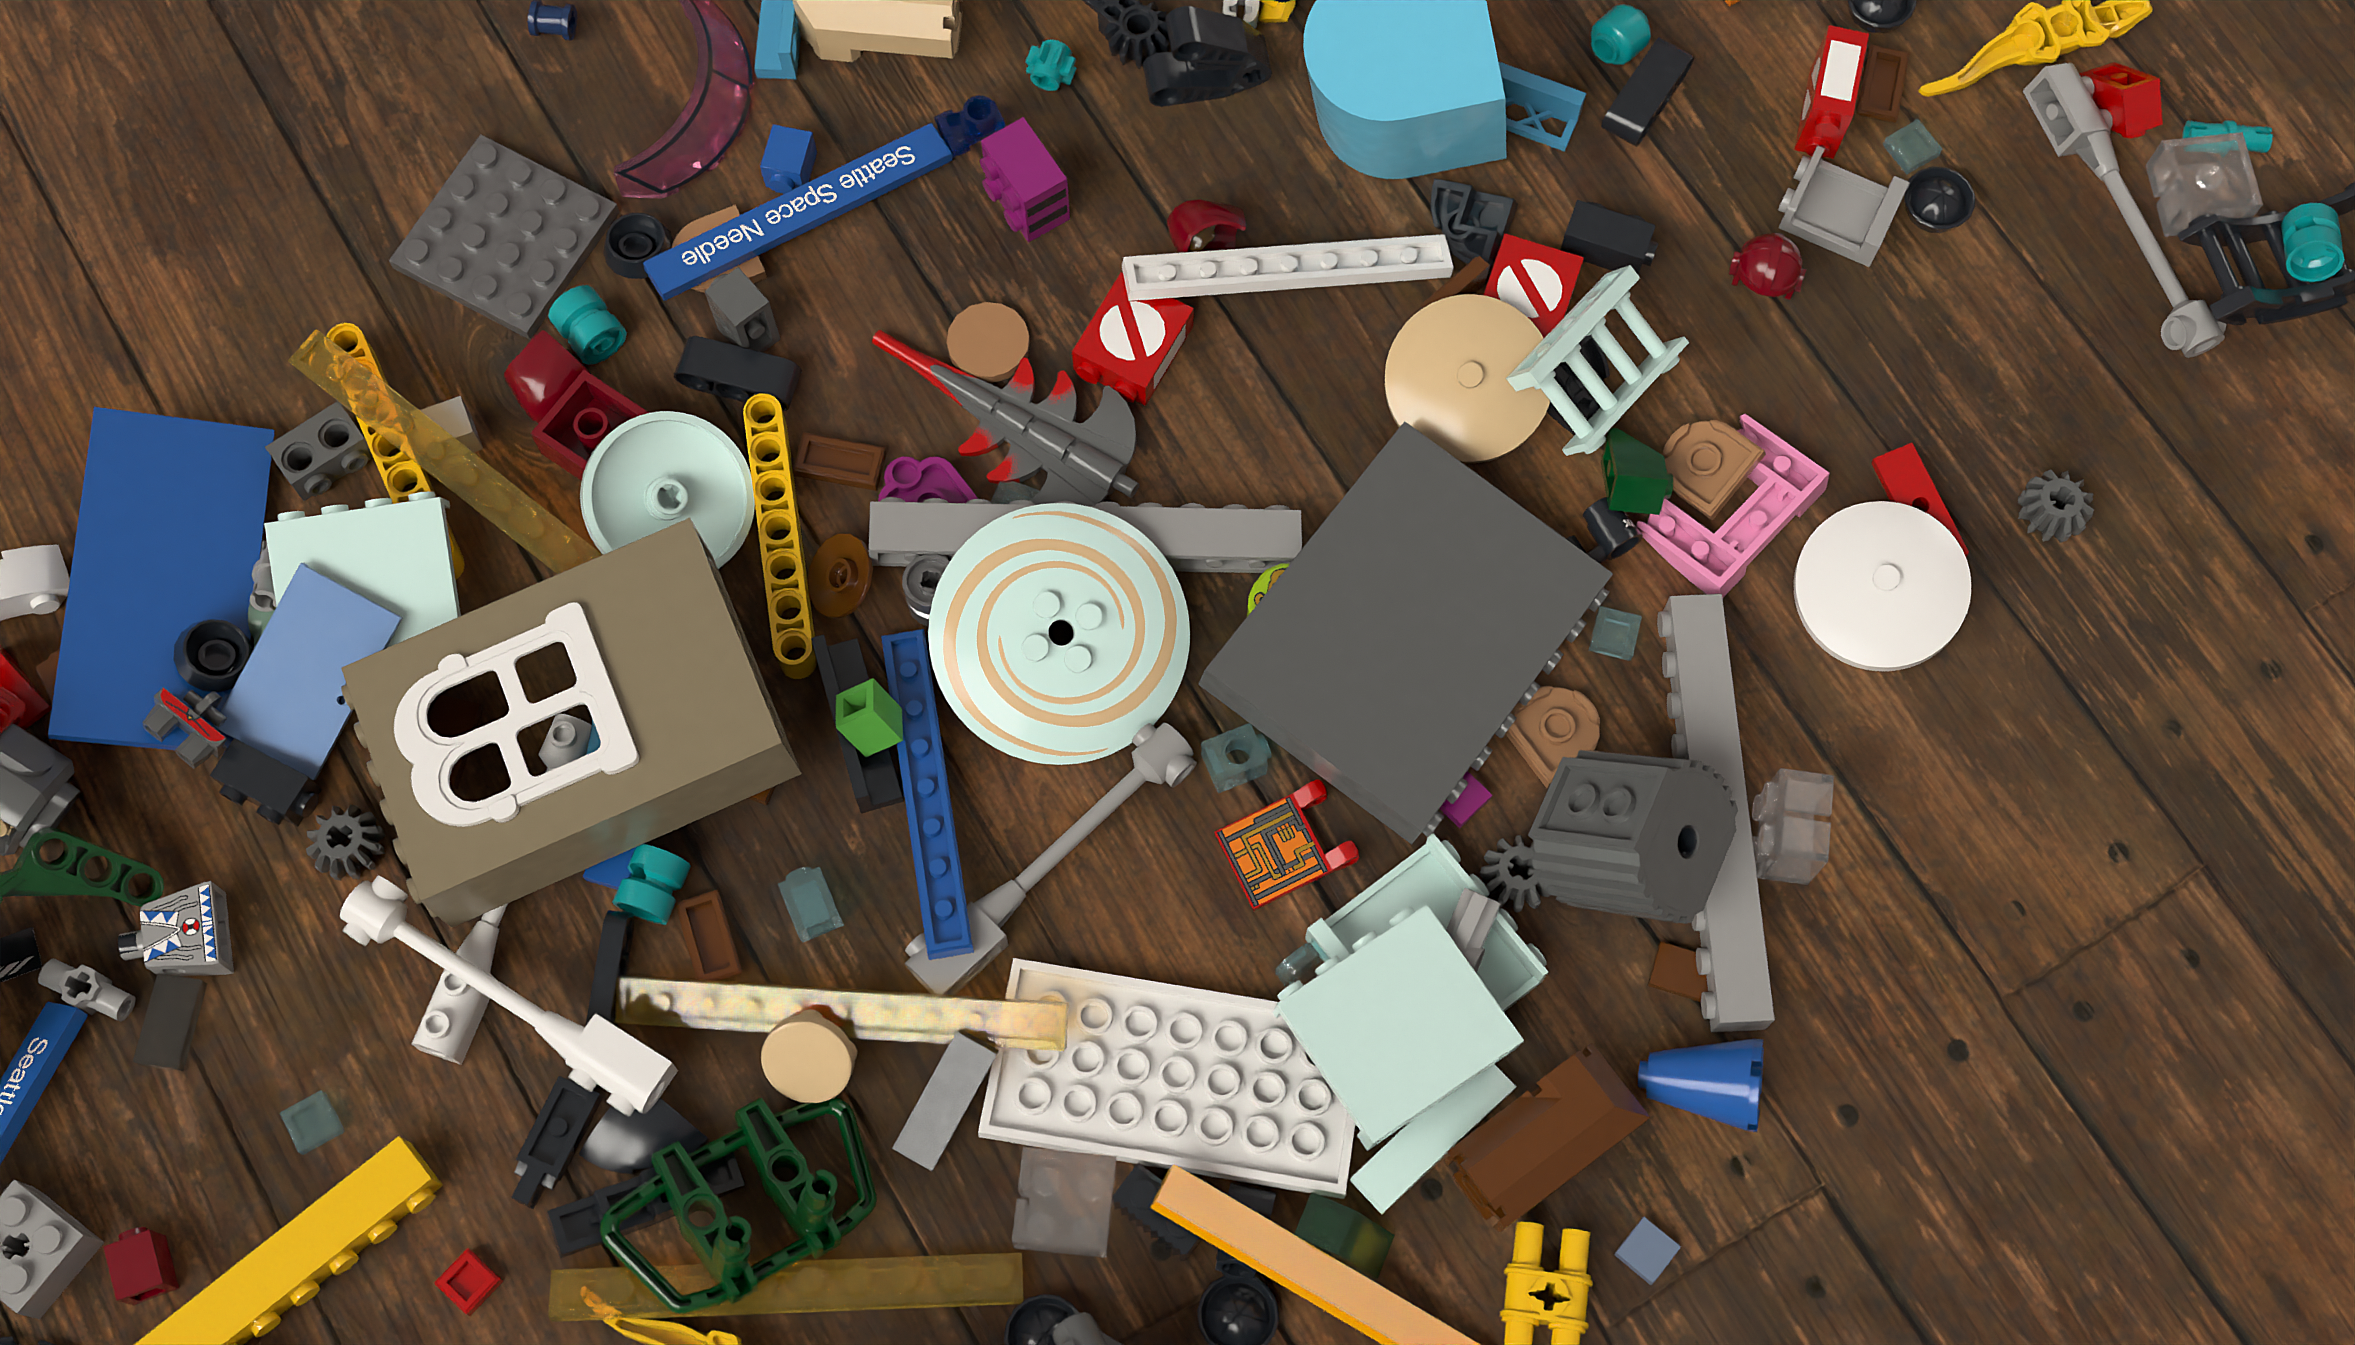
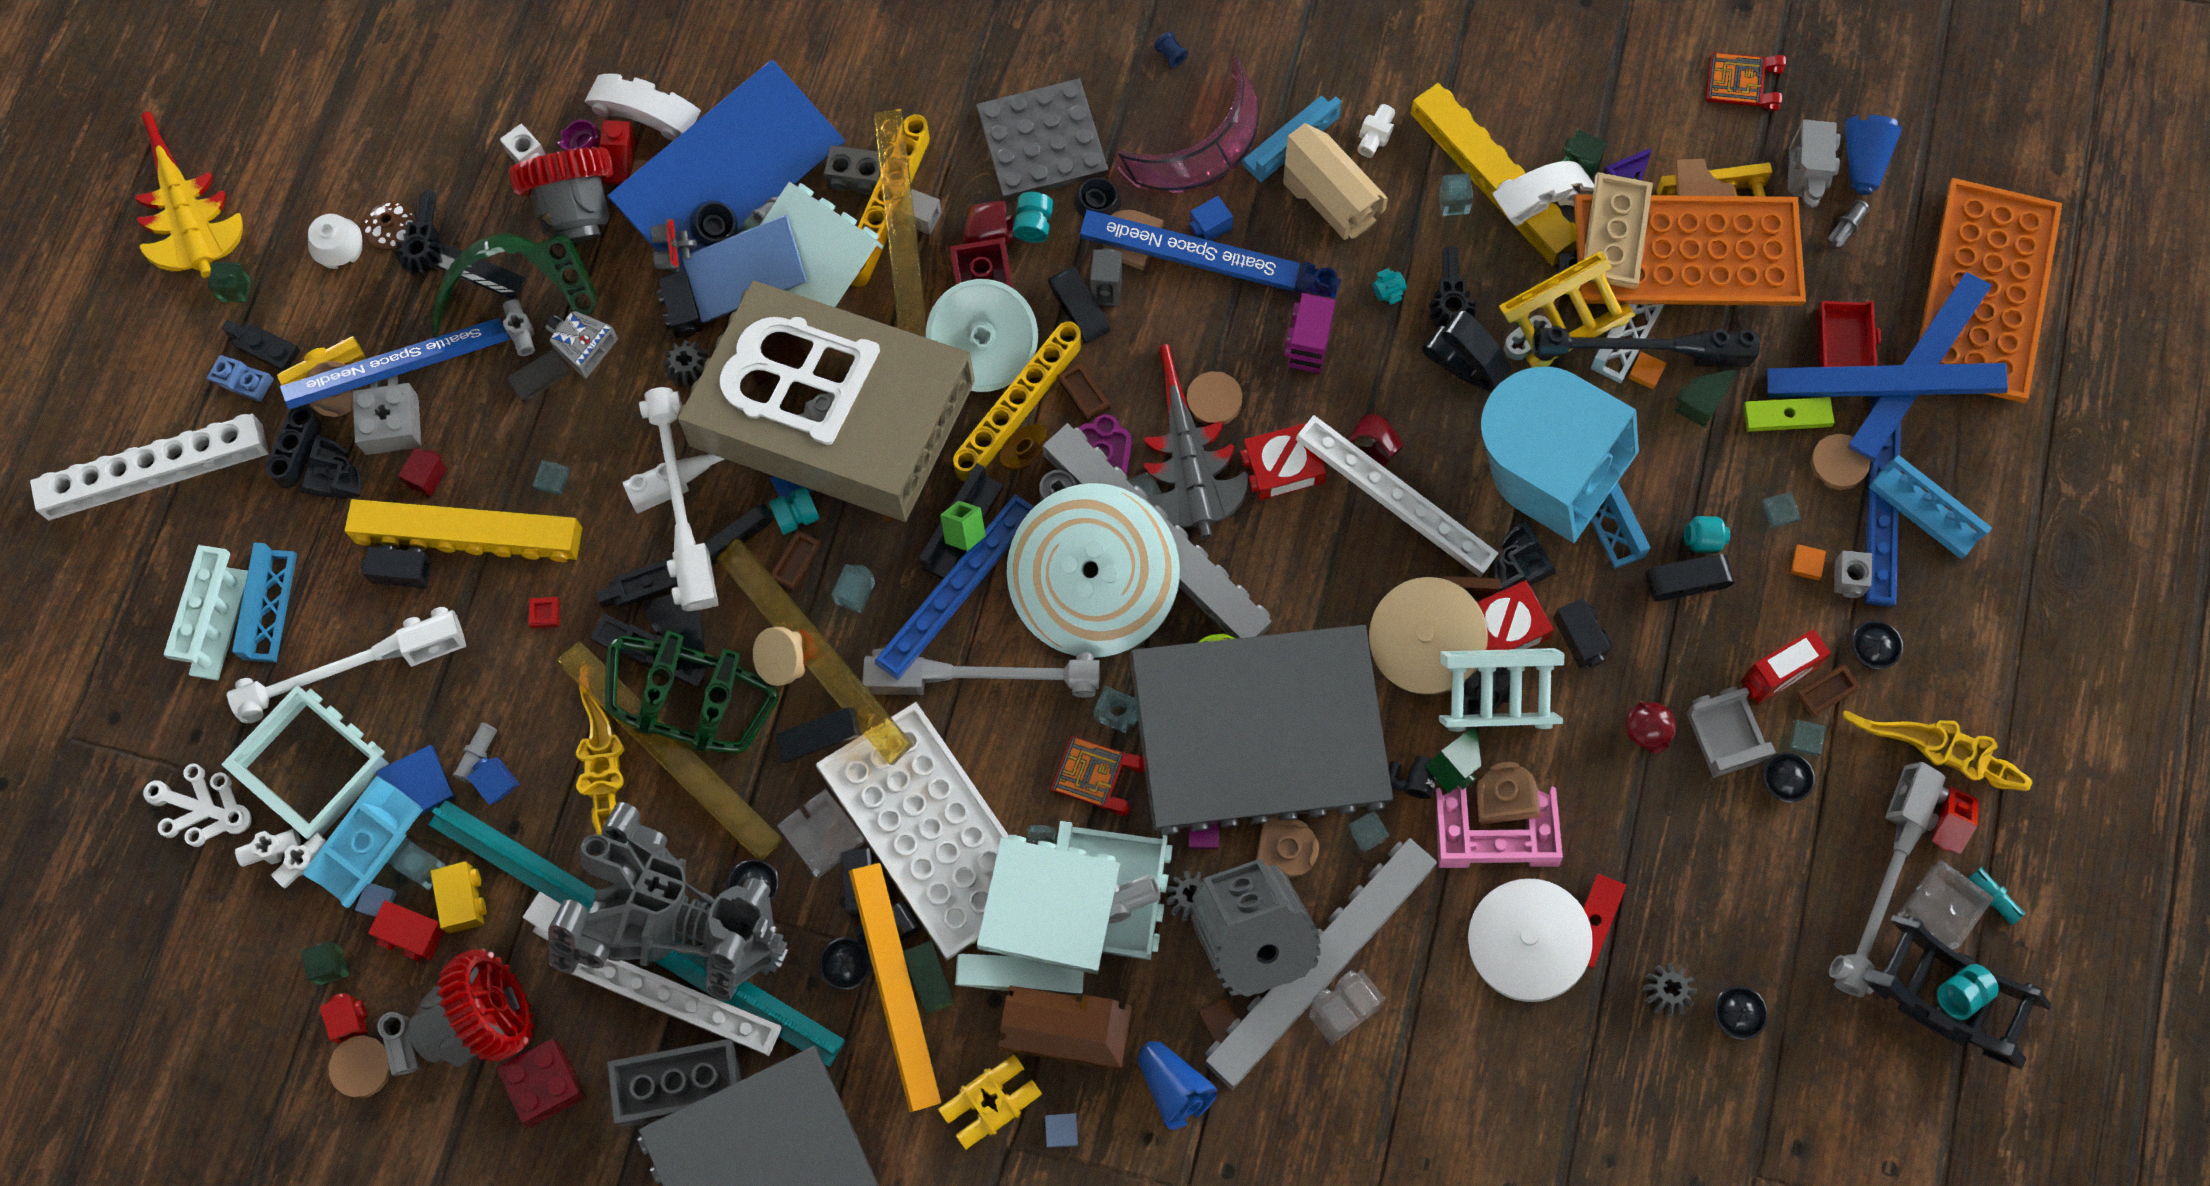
camera: 50 degrees right, 0 degrees up
none -> black hat [1714,986,1768,1040]

